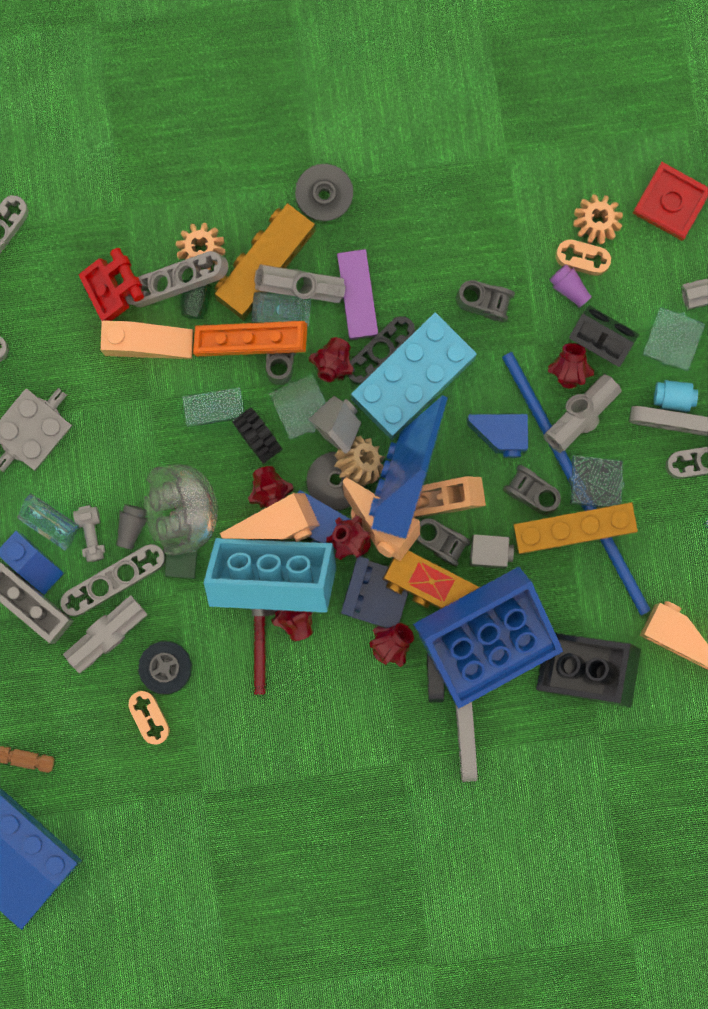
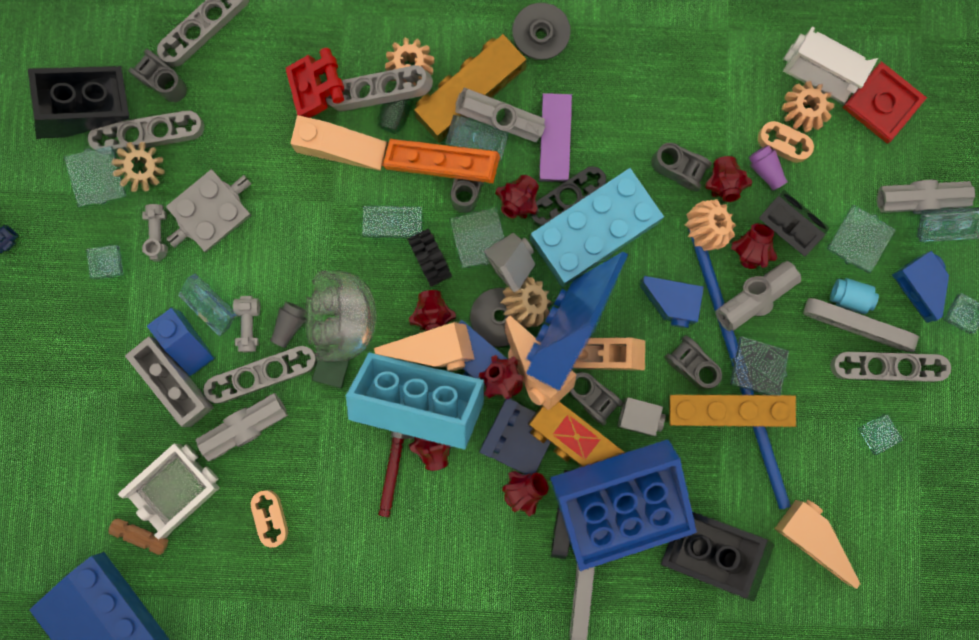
camera: 15 degrees right, 0 degrees up
black wheel [138,641,192,694] -> none
none -> window [118,443,220,540]
none -> light nougat gear [685,199,737,251]
none -> dark red rock [705,156,753,202]
none -> white window [783,26,878,104]

